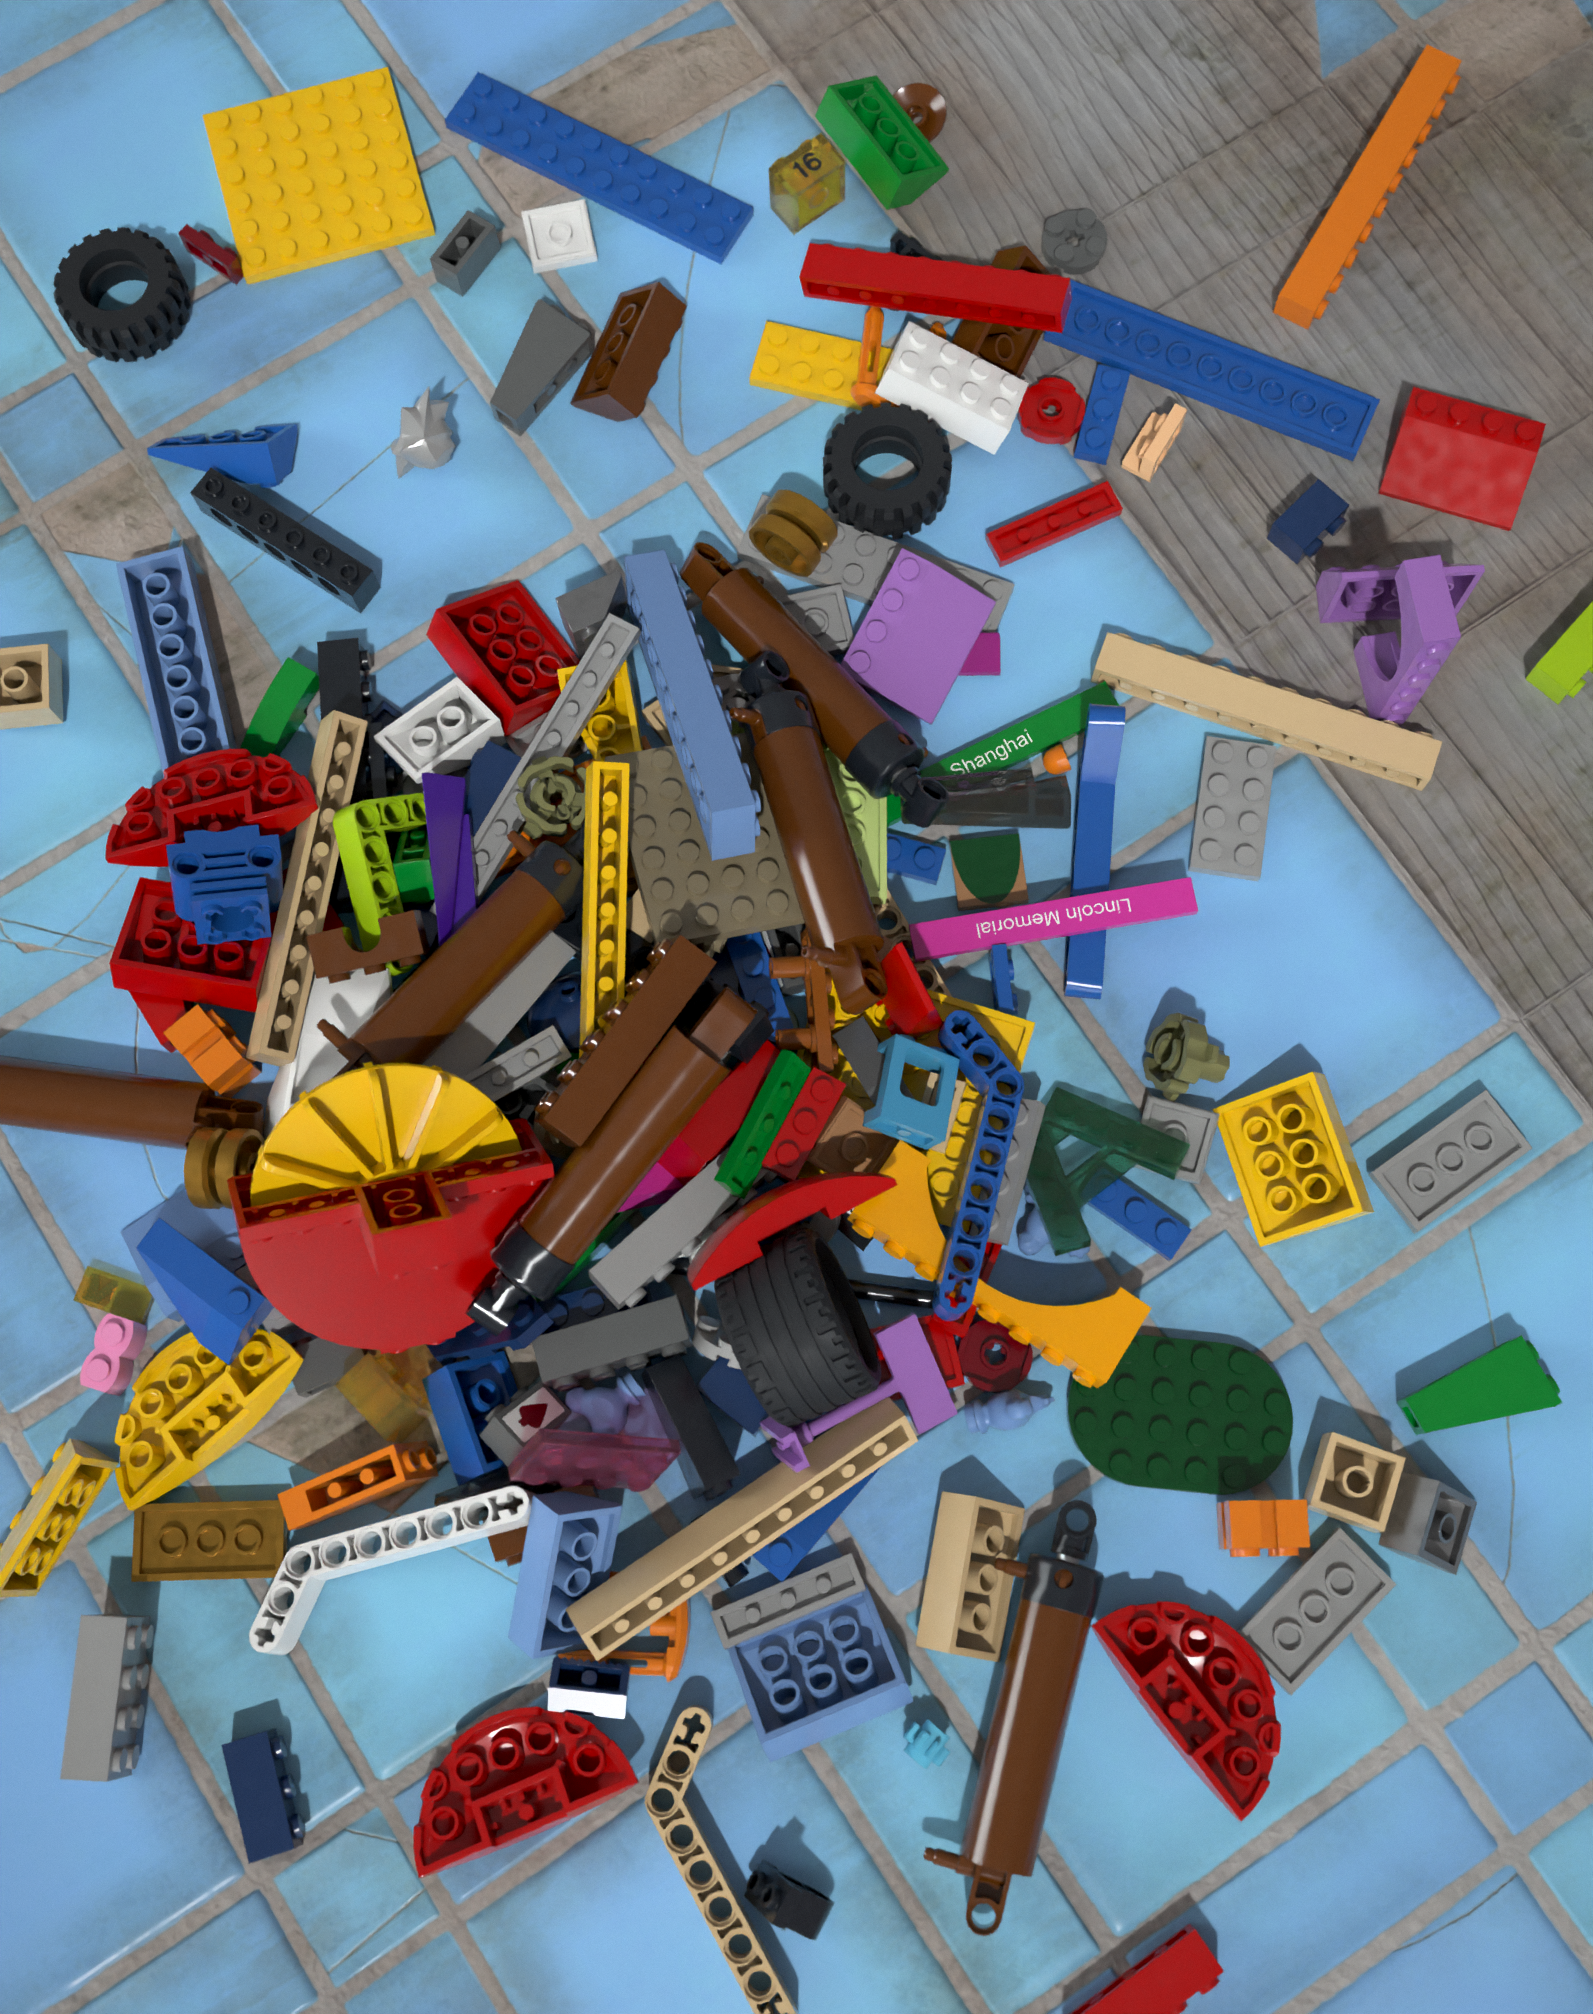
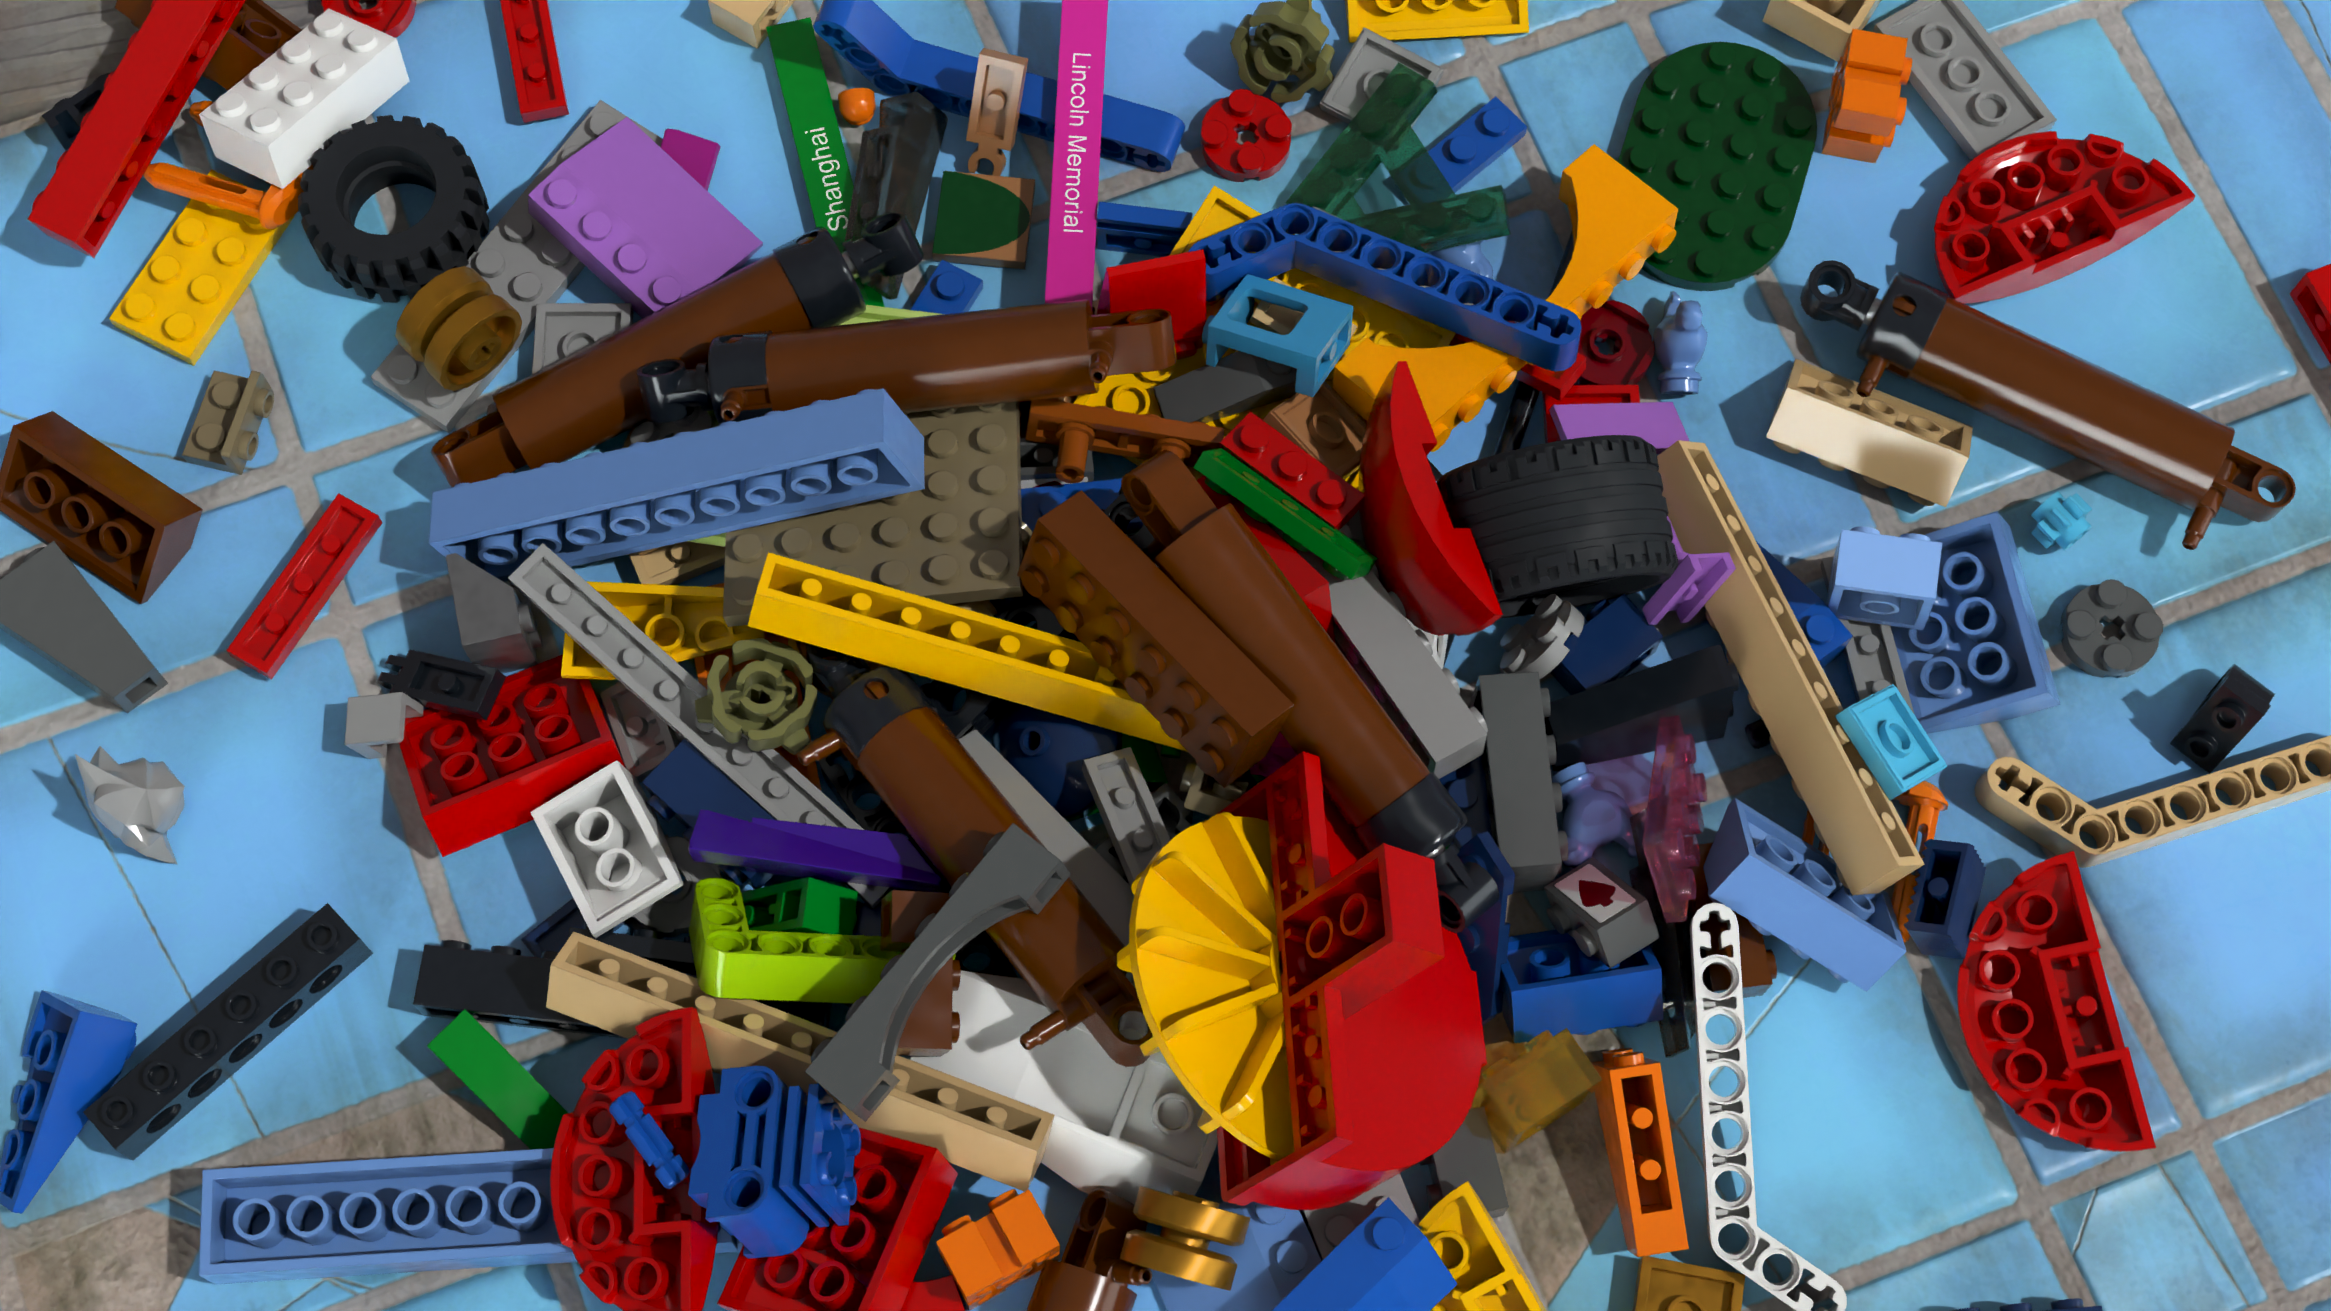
camera: 85 degrees left, 5 degrees down
none -> dark tan bracket [182,370,274,475]
none -> red plate [226,493,383,680]
none -> light grey panel [344,692,424,759]
none -> black hinge [377,650,506,721]
none -> blue axle [609,1091,690,1189]
none -> dark grey arch [805,823,1071,1122]
none -> medium nougat plate [966,48,1028,176]
none -> red plate [1200,89,1292,182]
none -> light blue brick [1827,526,1942,630]
none -> medium azure plate [1835,684,1947,800]
none -> dark grey plate [2060,579,2164,678]

